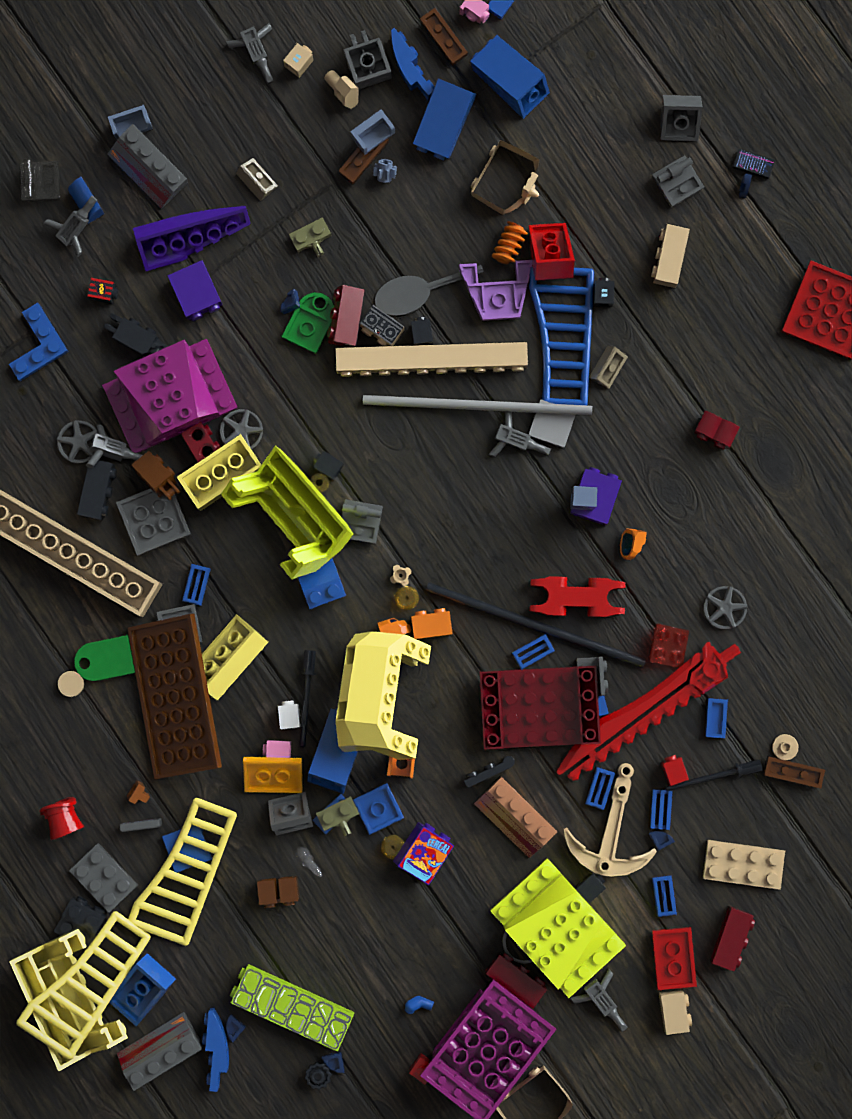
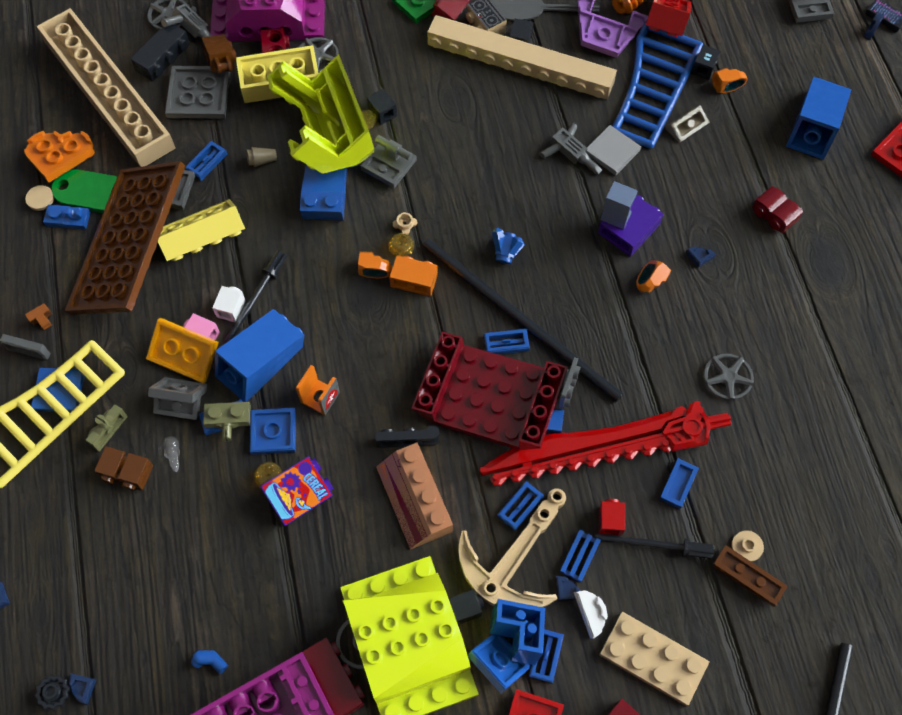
camera: 20 degrees right, 20 degrees down
lime brick [230,964,354,1052] -> none
light yellow wedge [335,632,431,760] -> none
light grey piece [363,395,592,415] -> none
red piece [529,576,626,617] -> none
clear red hinge [648,623,689,668] -> none
tan brick [651,224,690,288] -> none
none -> orange plate [24,131,95,182]
none -> blue plate [43,205,91,230]
none -> olive plate [86,404,128,452]
none -> dark tan cone [246,147,277,167]
none -> blue tile [467,634,531,694]
none -> blue brick [489,599,545,665]
none -> blue rock [492,228,525,264]
none -> white tile [574,591,607,639]
none -> dark blue tile [685,247,716,268]
none -> orange rock [712,68,747,94]
none -> blue slope [786,77,852,160]

